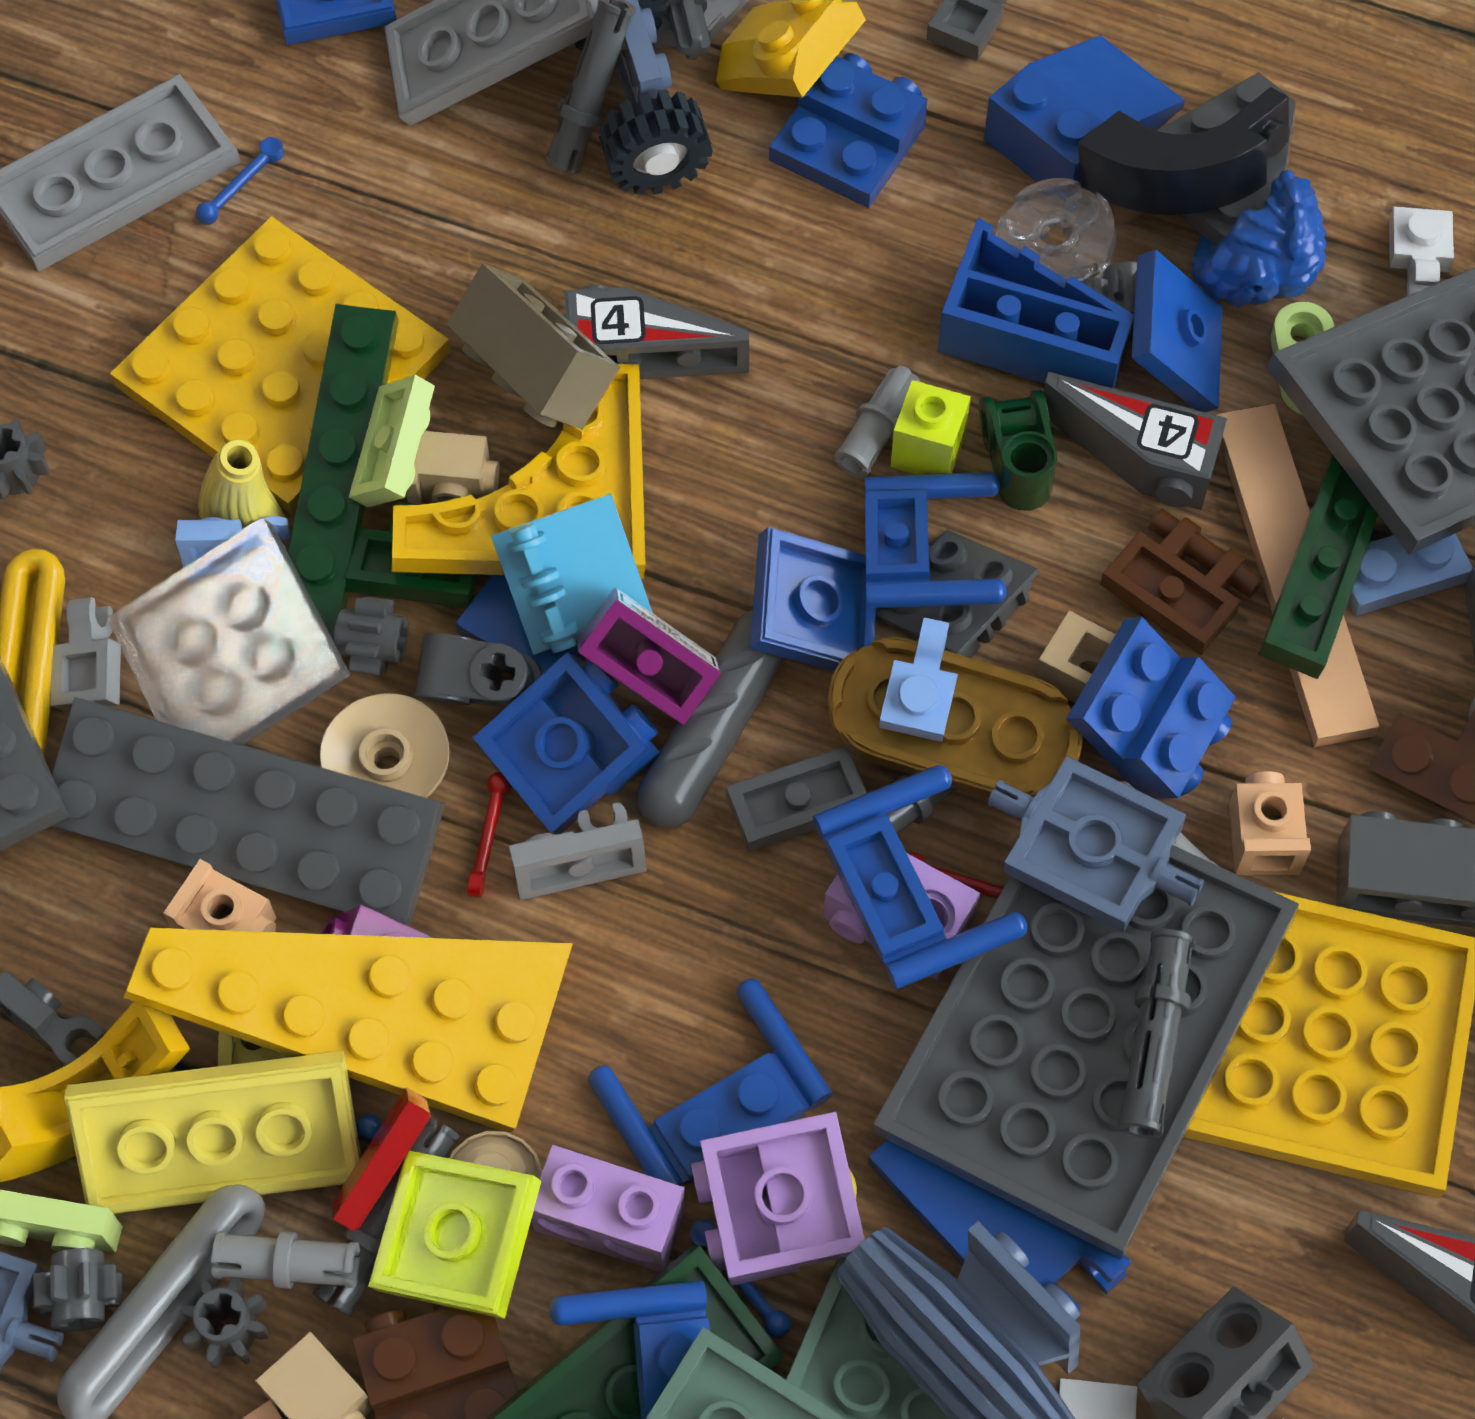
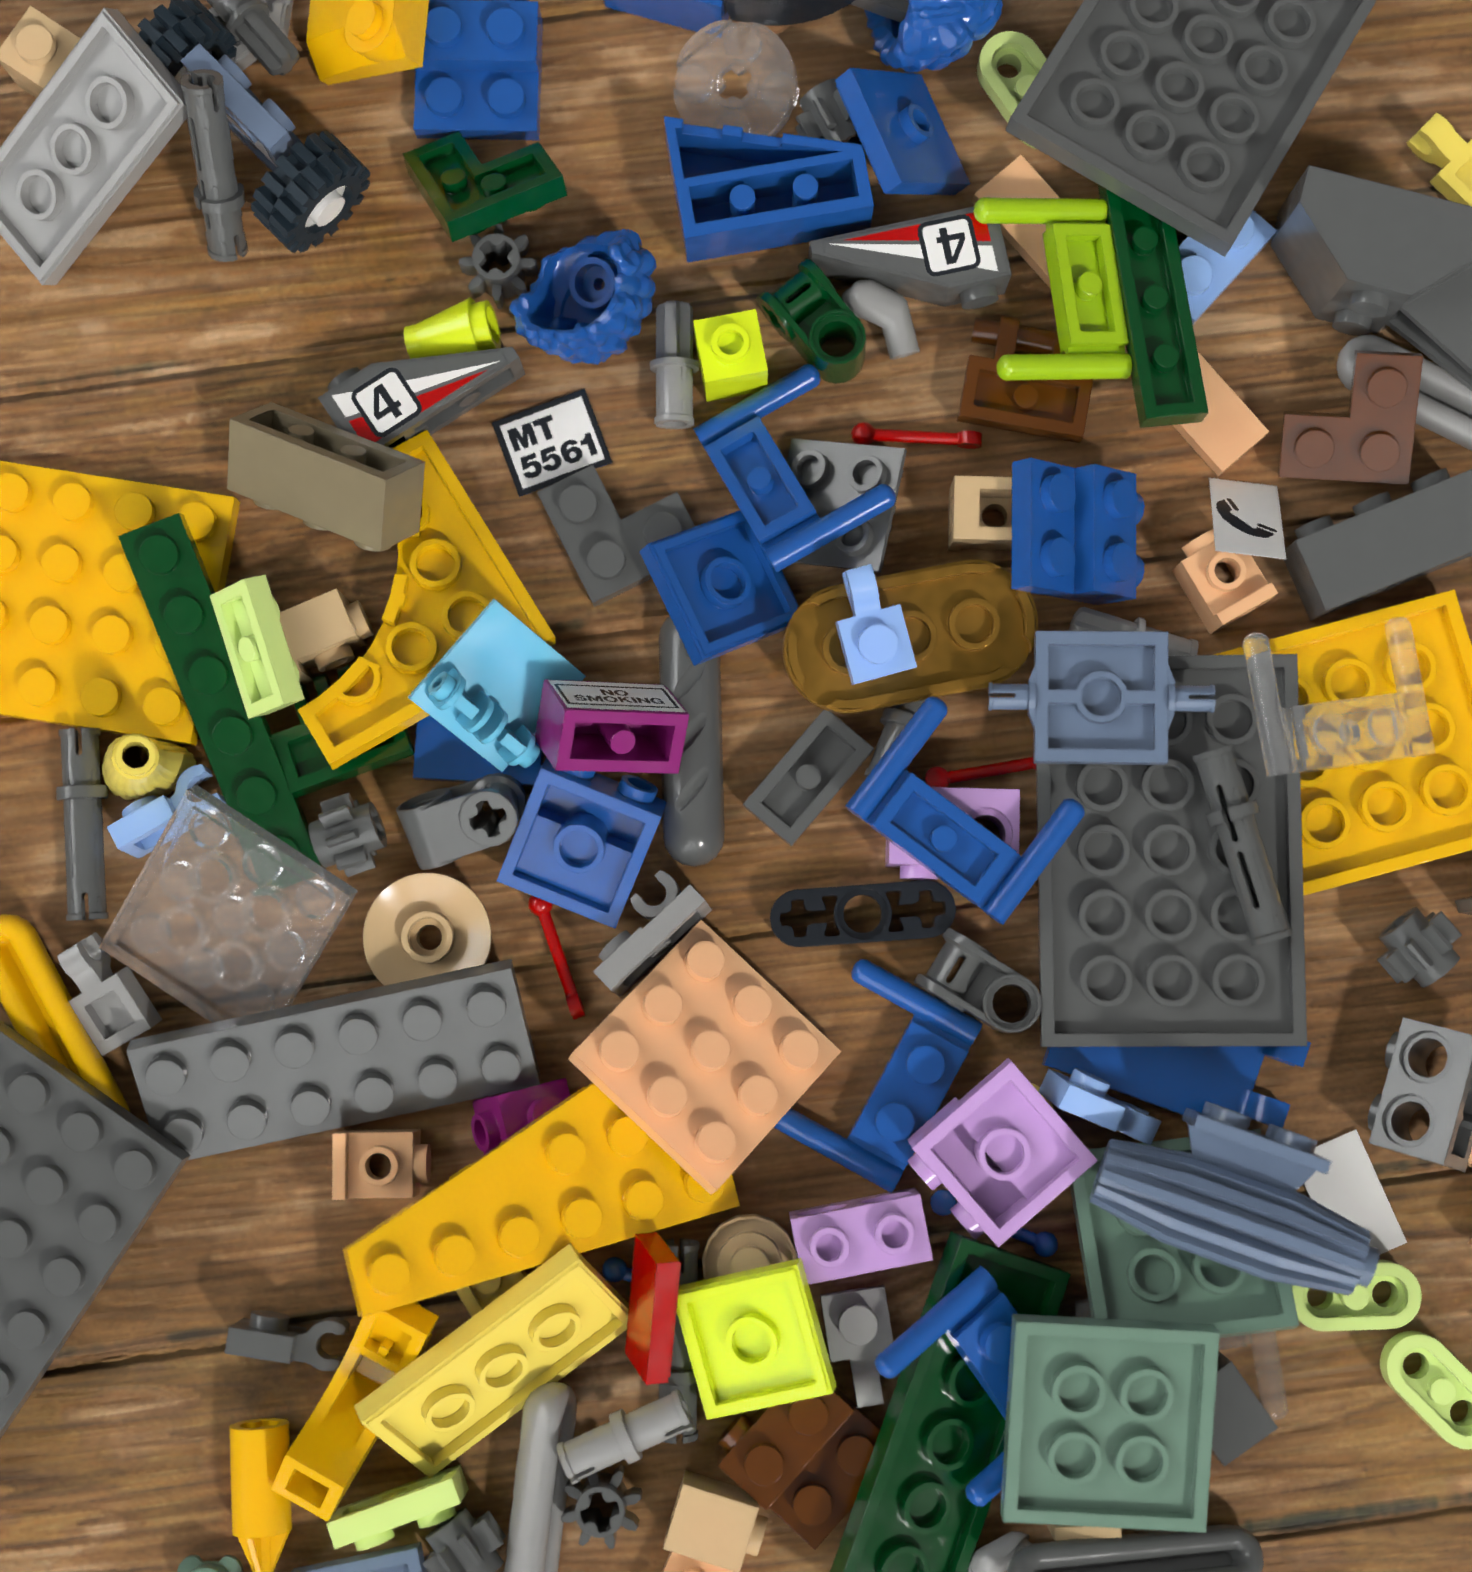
camera: 25 degrees left, 20 degrees up
none -> dark grey pin [56,728,109,921]
none -> dark green plate [402,131,567,242]
none -> neon yellow cone [404,297,501,359]
none -> dark grey gear [459,224,539,309]
none -> sticker [492,389,613,497]
none -> blue hair [509,229,656,365]
none -> dark grey plate [537,465,695,607]
none -> light nougat plate [568,920,842,1195]
none -> black beam [770,880,956,948]
none -> light grey plate [820,1285,893,1408]
none -> light grey arm [841,280,920,360]
none -> red hinge [851,422,982,449]
none -> dark grey piece [914,928,1042,1033]
none -> lime plate [974,197,1132,381]
none -> light blue plate [1038,1068,1161,1145]
none -> white sticker [1209,478,1286,560]
none -> clear plate [1242,617,1436,778]
none -> dark grey gear [1377,907,1462,988]

